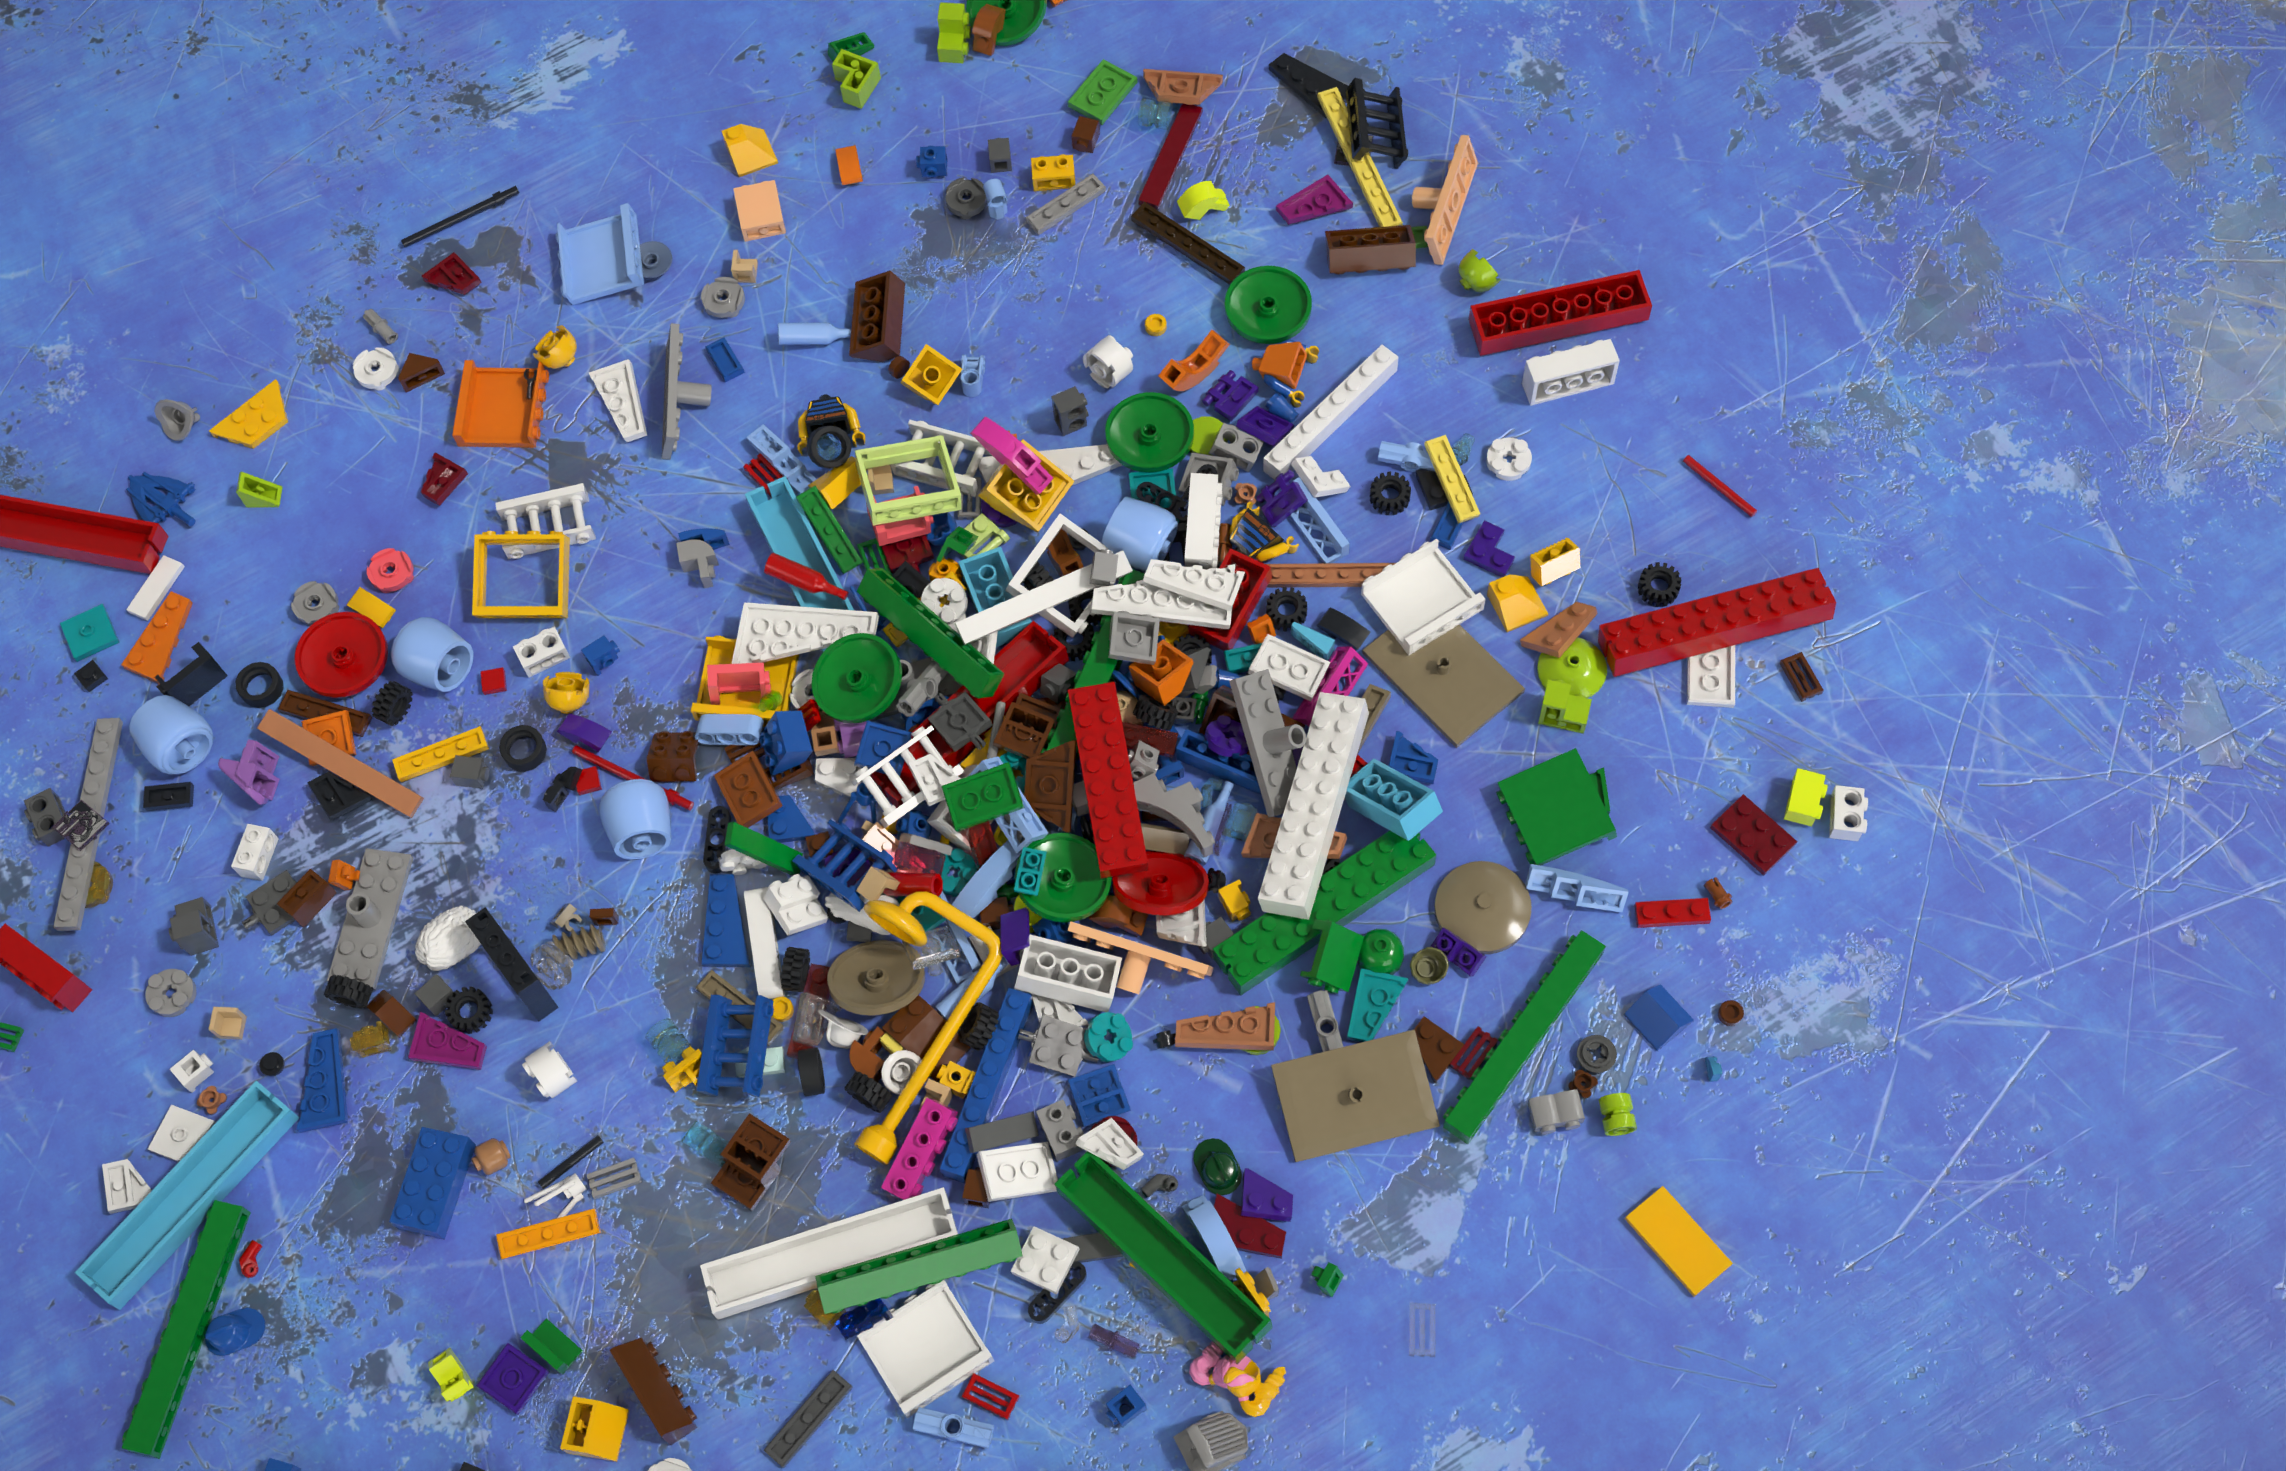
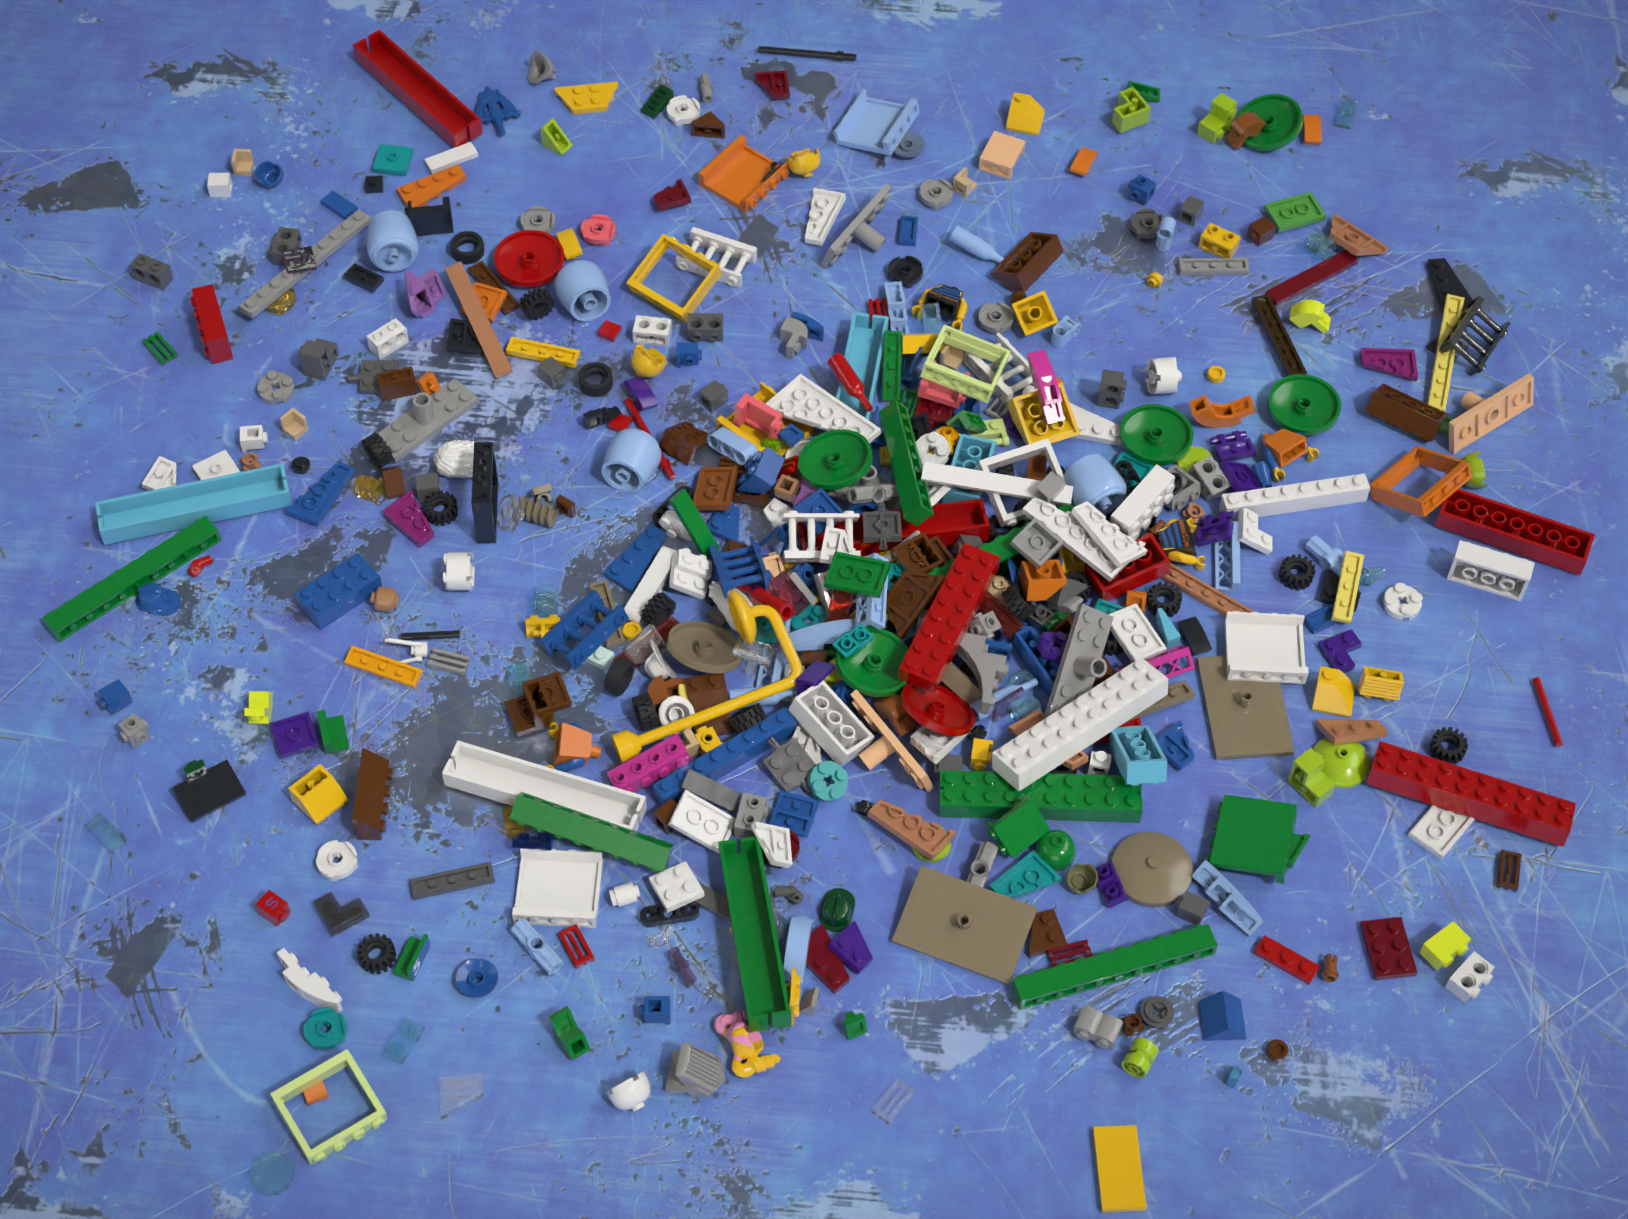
camera: 30 degrees right, 10 degrees down
black tyre [806,426,852,468] -> none
tan panel [856,866,900,901] -> none
none -> blue tile [321,191,358,220]
none -> orange torso [545,722,601,772]
none -> white brick [609,882,641,907]
none -> dark green slope [641,84,674,119]
none -> dark grey brick [687,313,723,342]
none -> dark grey brick [699,380,728,413]
none -> blue tile [778,423,804,449]
none -> black plate [888,256,923,289]
none -> blue plant [901,346,923,387]
none -> light grey plate [978,302,1014,335]
none -> white brick [1088,751,1112,775]
none -> yellow plate [1147,272,1163,288]
none -> dark grey brick [1175,891,1210,925]
none -> orange window [1369,446,1472,517]

